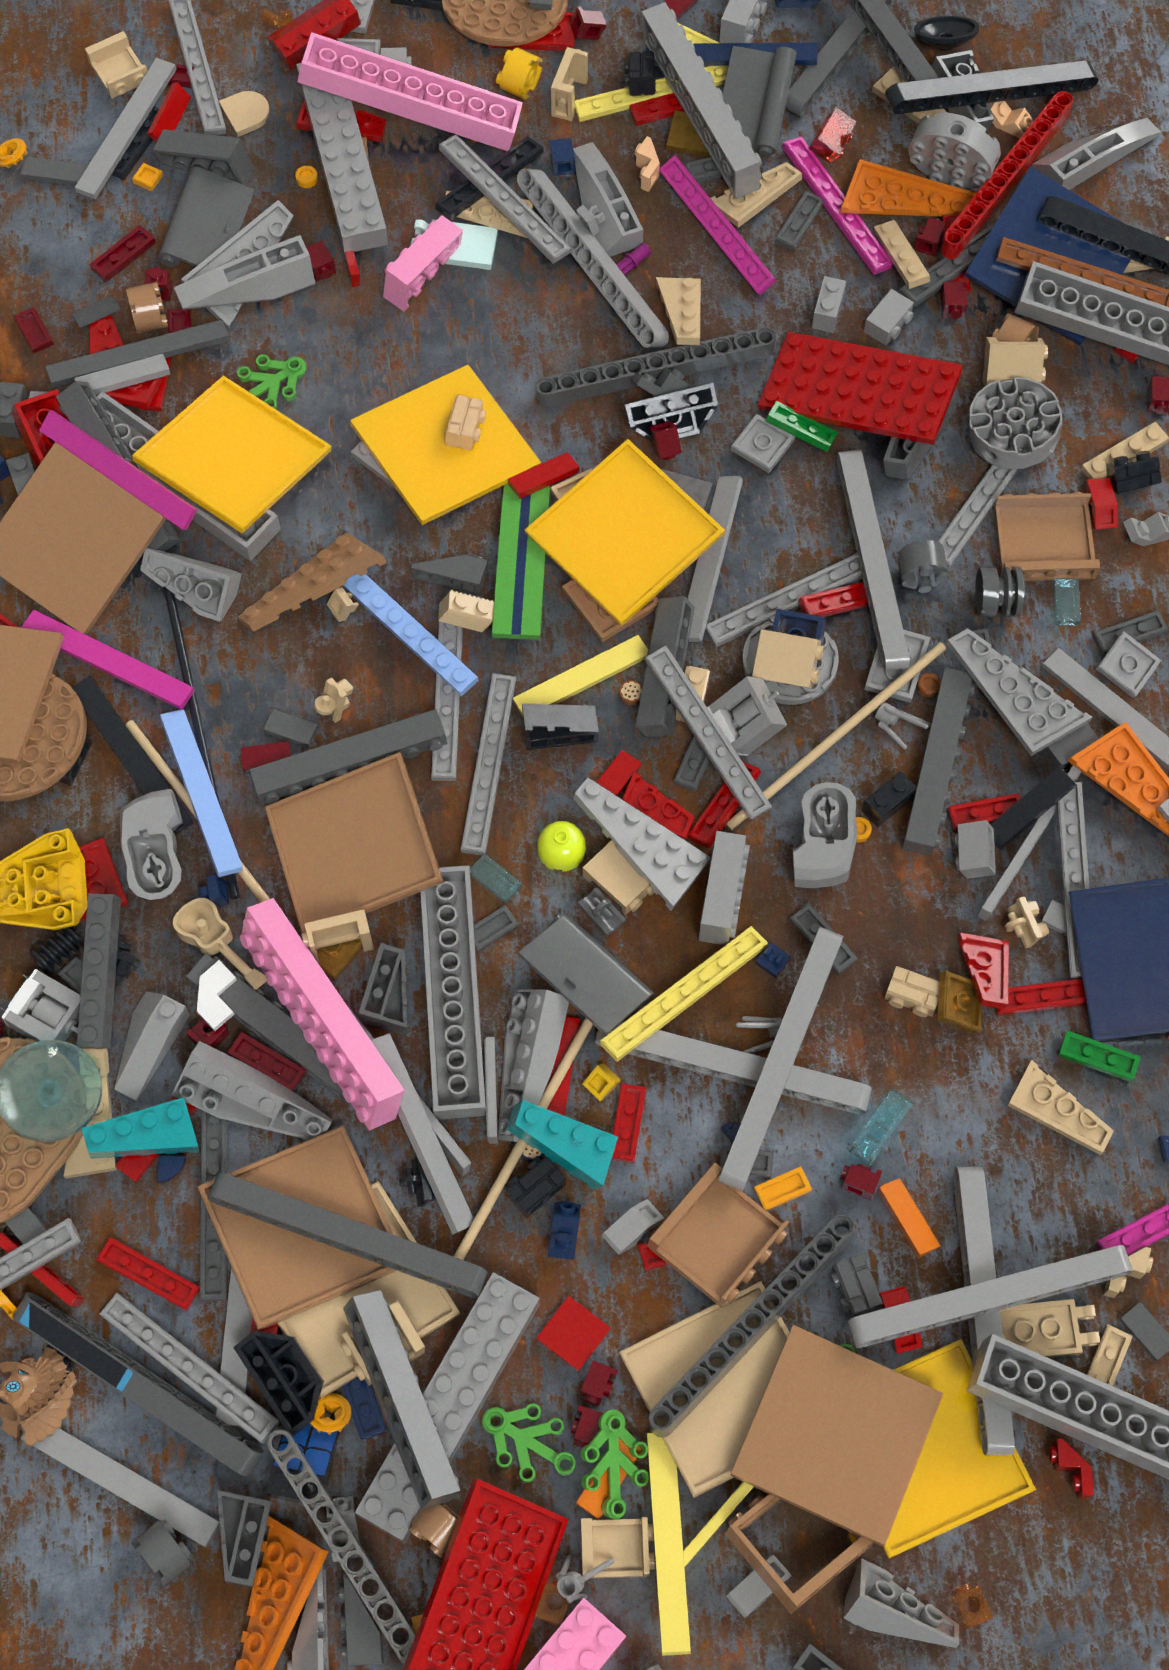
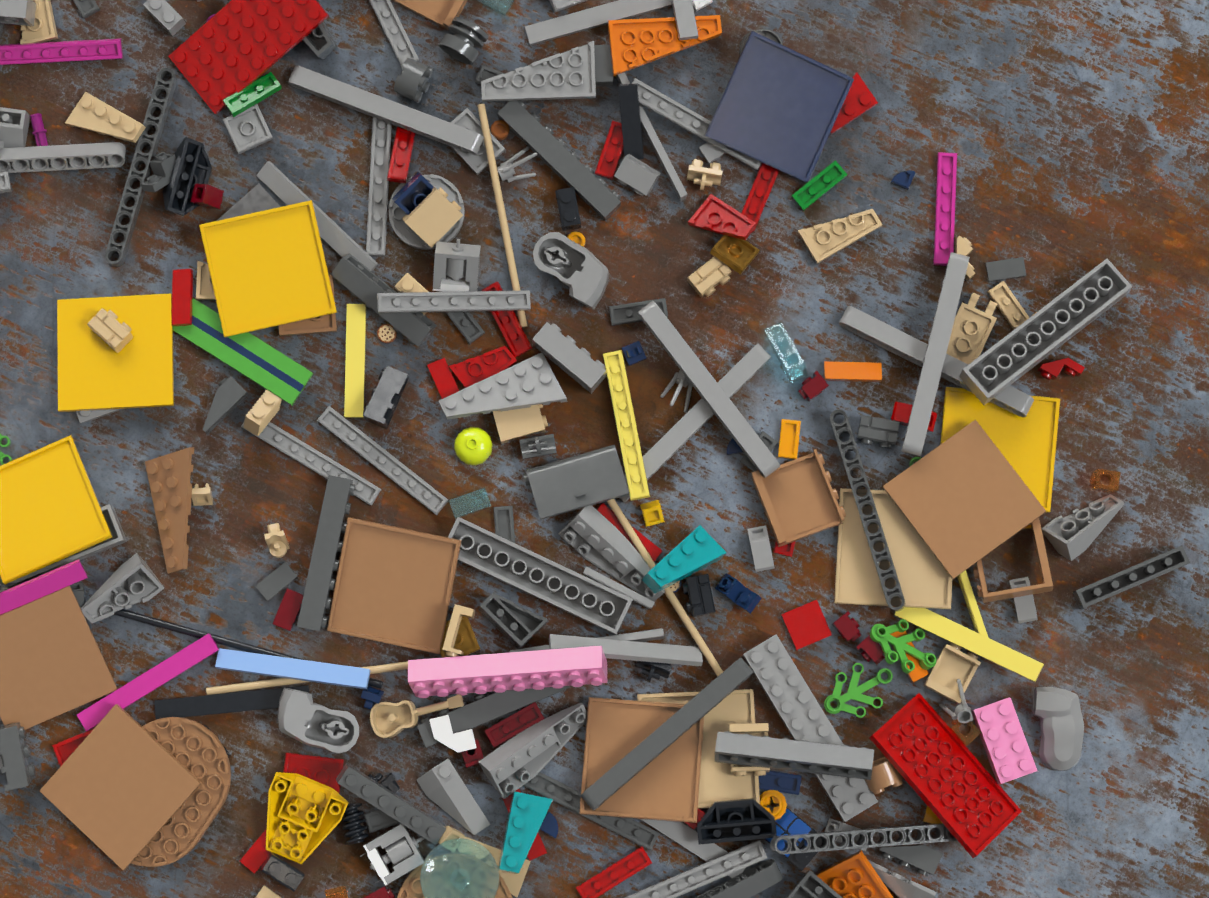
camera: 60 degrees left, 15 degrees up
light blue plate [342,574,479,696] -> none
red tile [611,1083,647,1164] -> none

